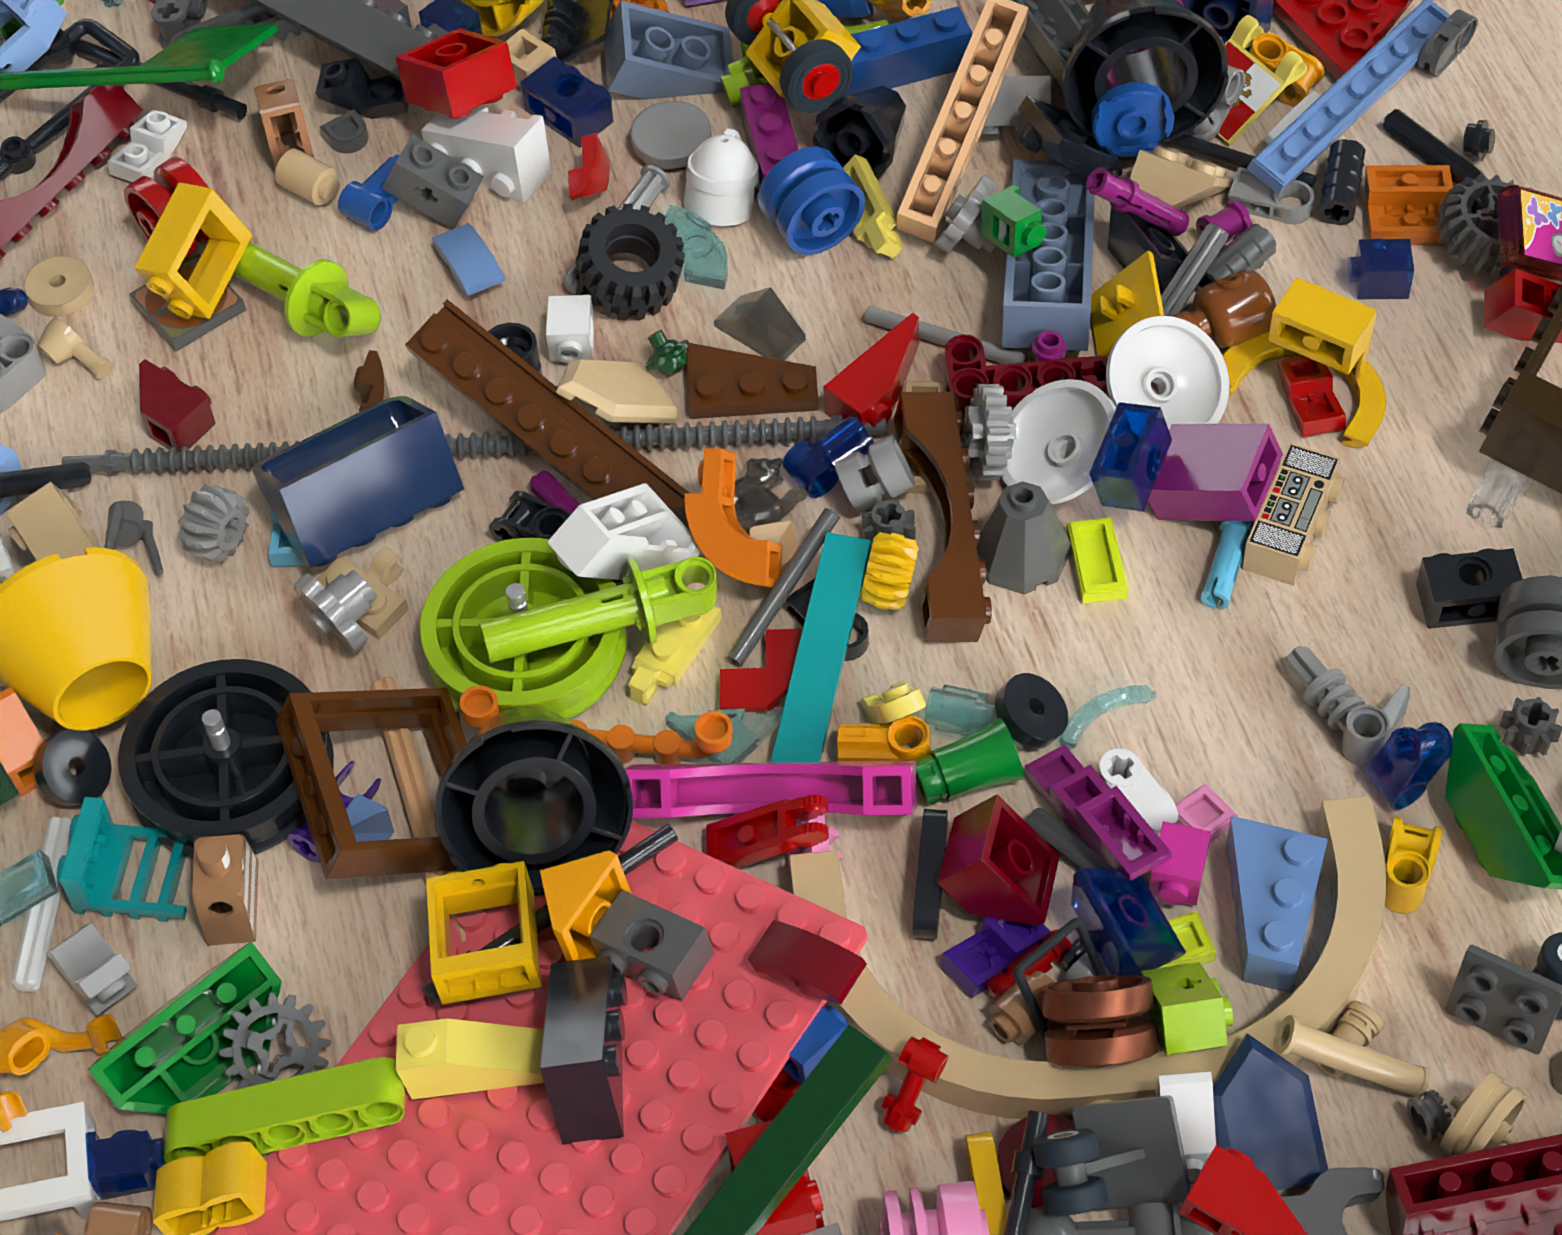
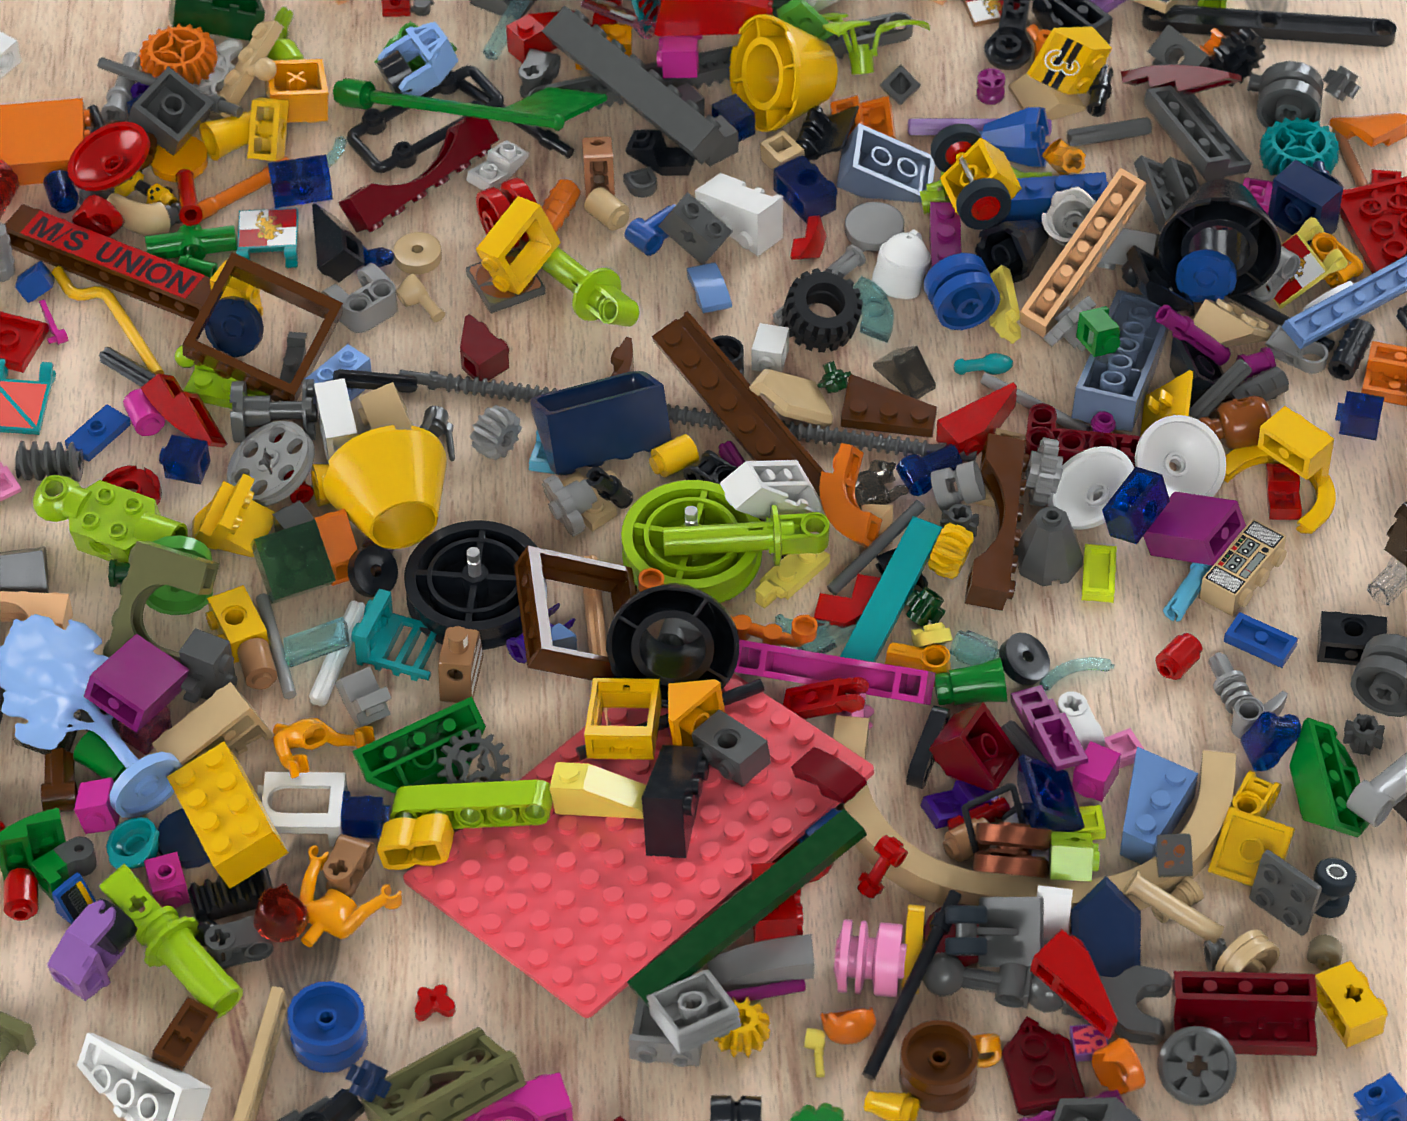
camera: 10 degrees right, 5 degrees down
red brick [395,28,517,119] -> none
none -> orange axle [542,179,581,233]
none -> black pin [586,467,633,509]
none -> yellow brick [649,434,699,478]
none -> dark green gear [904,587,946,627]
none -> teal piece [953,353,1013,375]
none -> white helmet [1042,187,1096,247]
none -> red brick [1155,633,1203,680]
none -> dark grey slope [1155,833,1193,877]
none -> yellow tile [1208,807,1295,887]
none -> blue plate [1224,612,1298,668]

